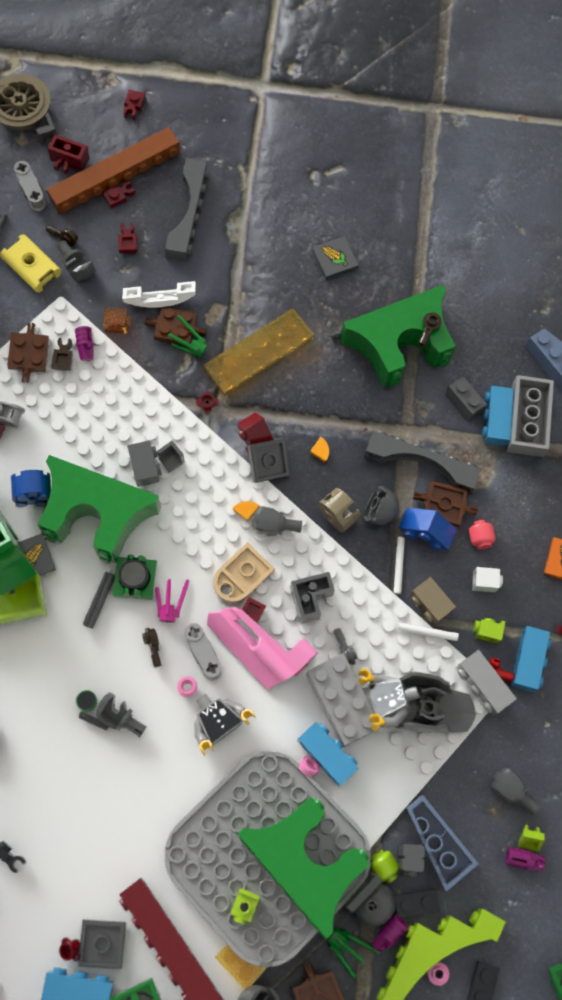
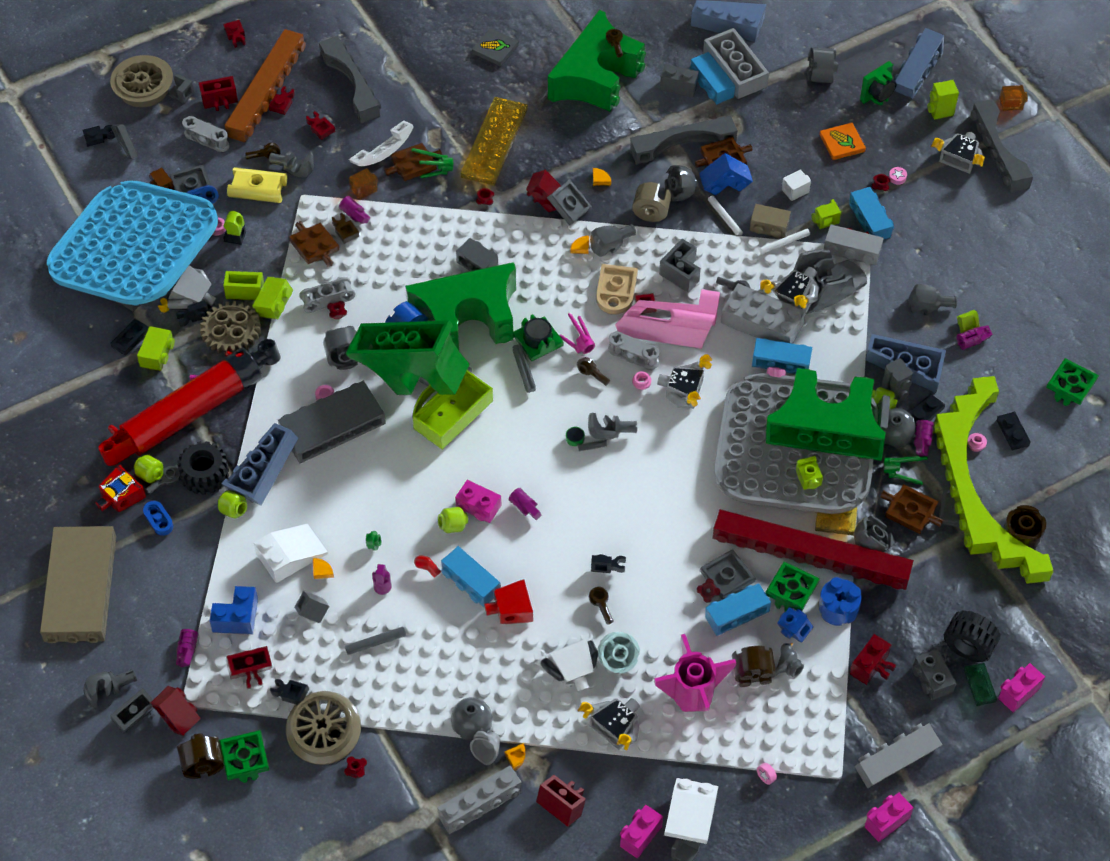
camera: 30 degrees left, 15 degrees down
dark grey panel [157,440,185,473] -> none
coral head [469,520,496,550] -> none

